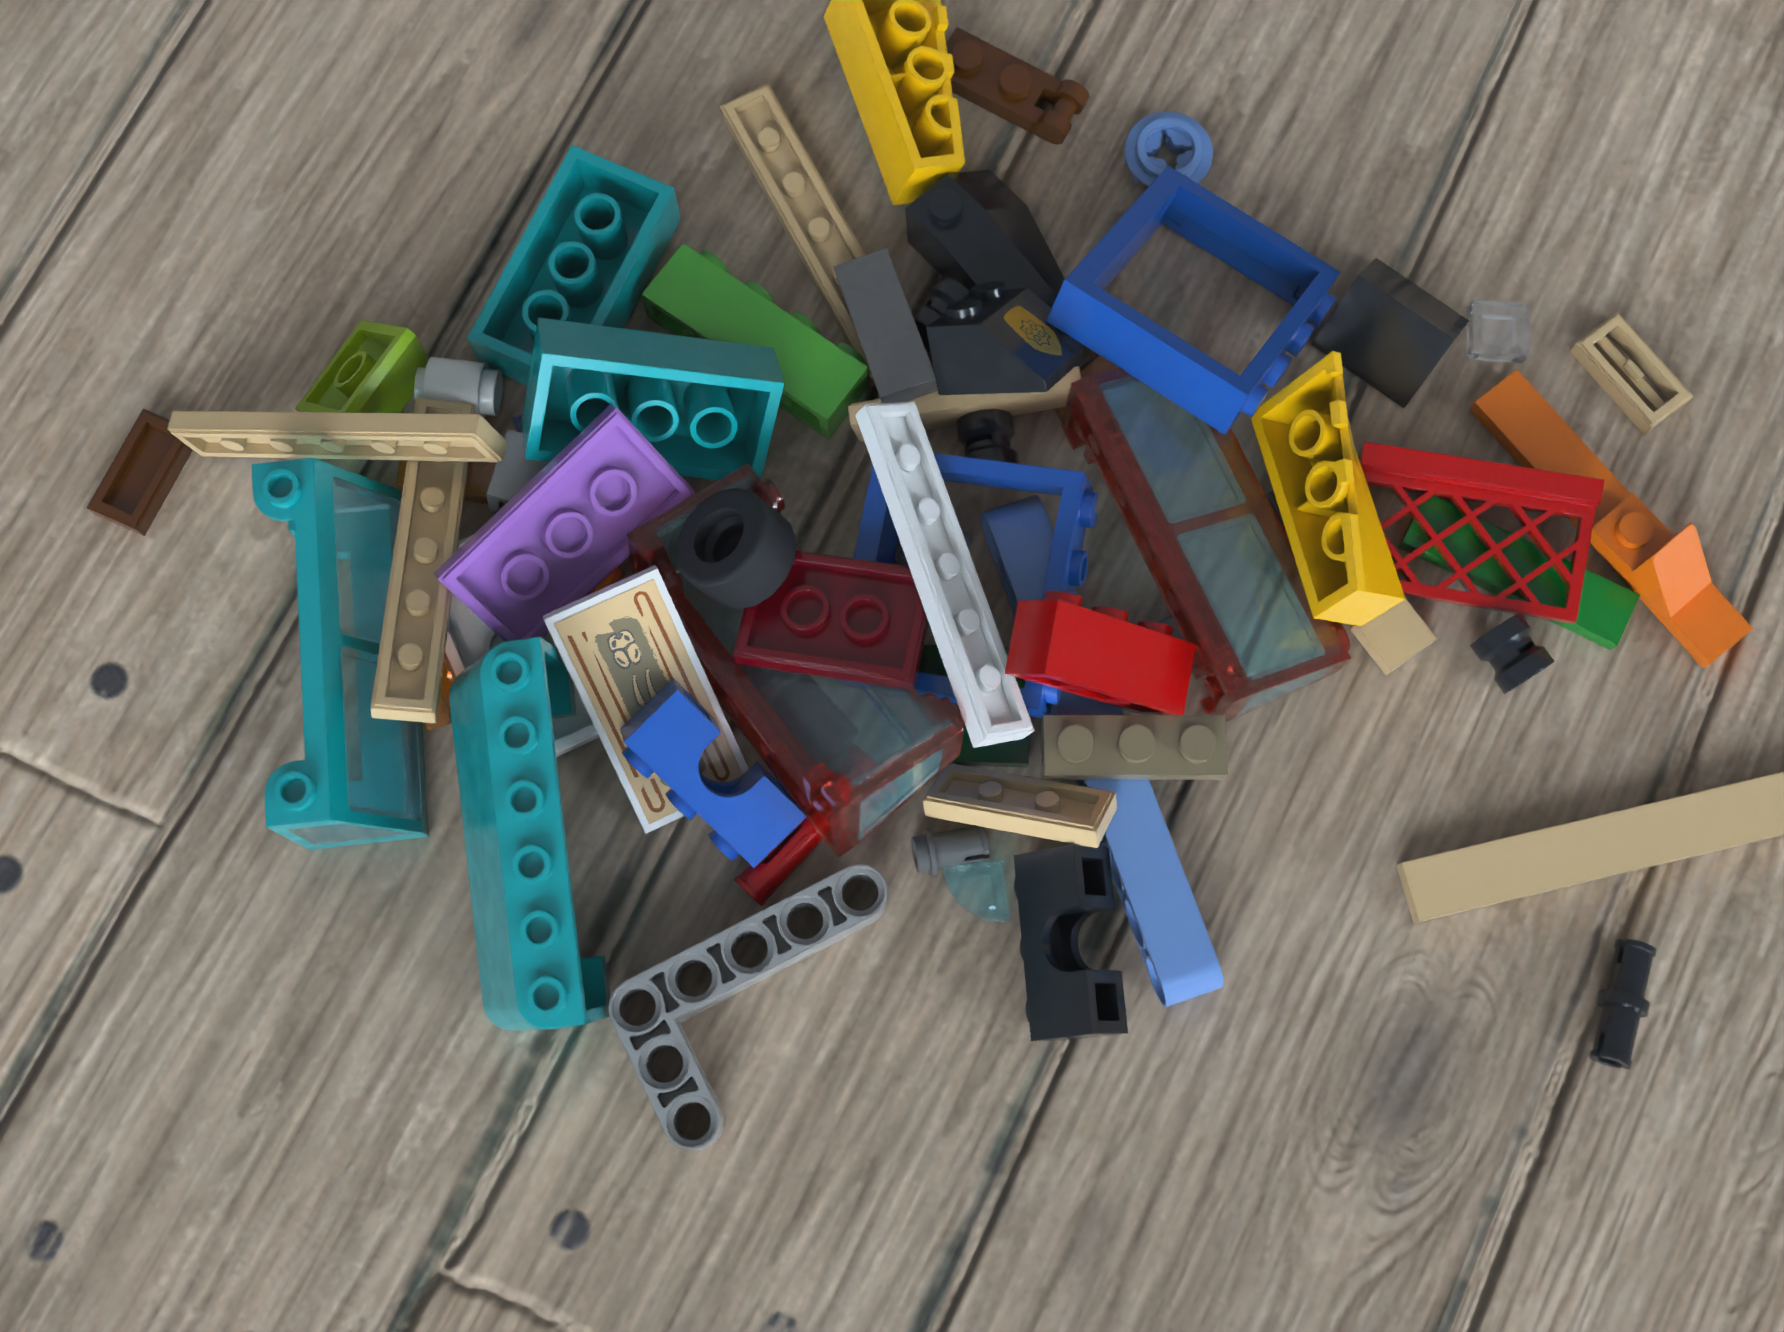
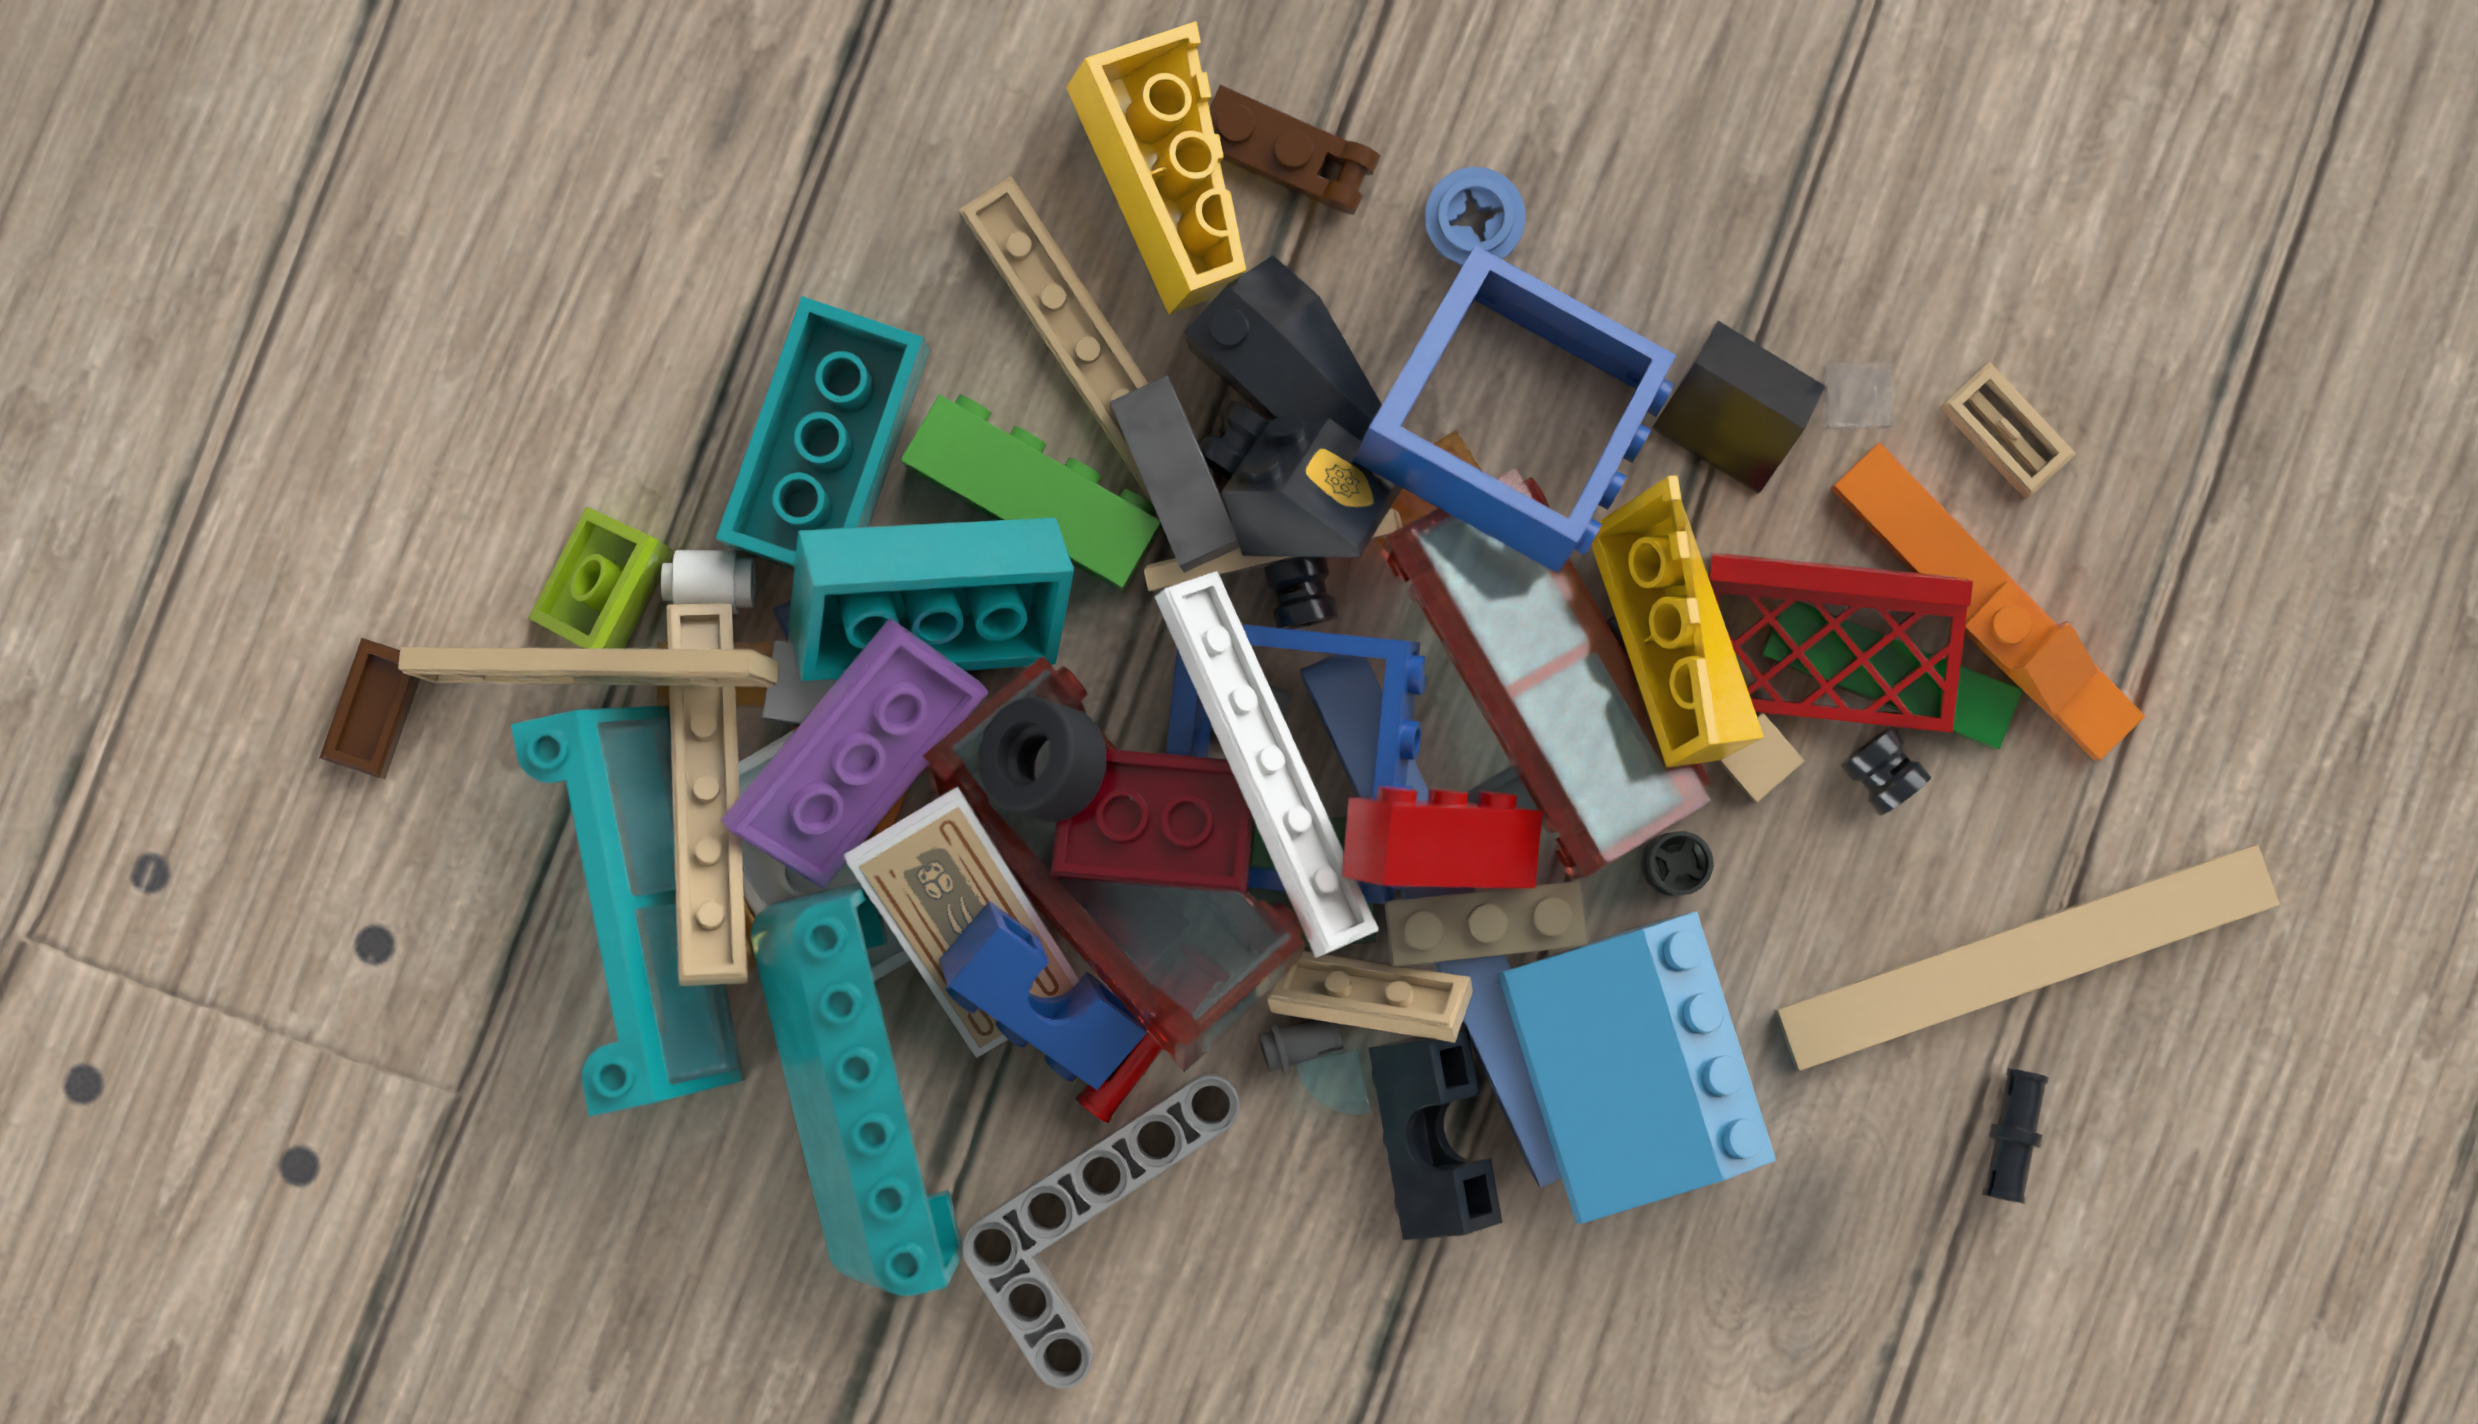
camera: 10 degrees left, 10 degrees up
none -> dark azure slope [1498,911,1776,1224]
none -> pearl dark grey wheel [1641,831,1714,896]

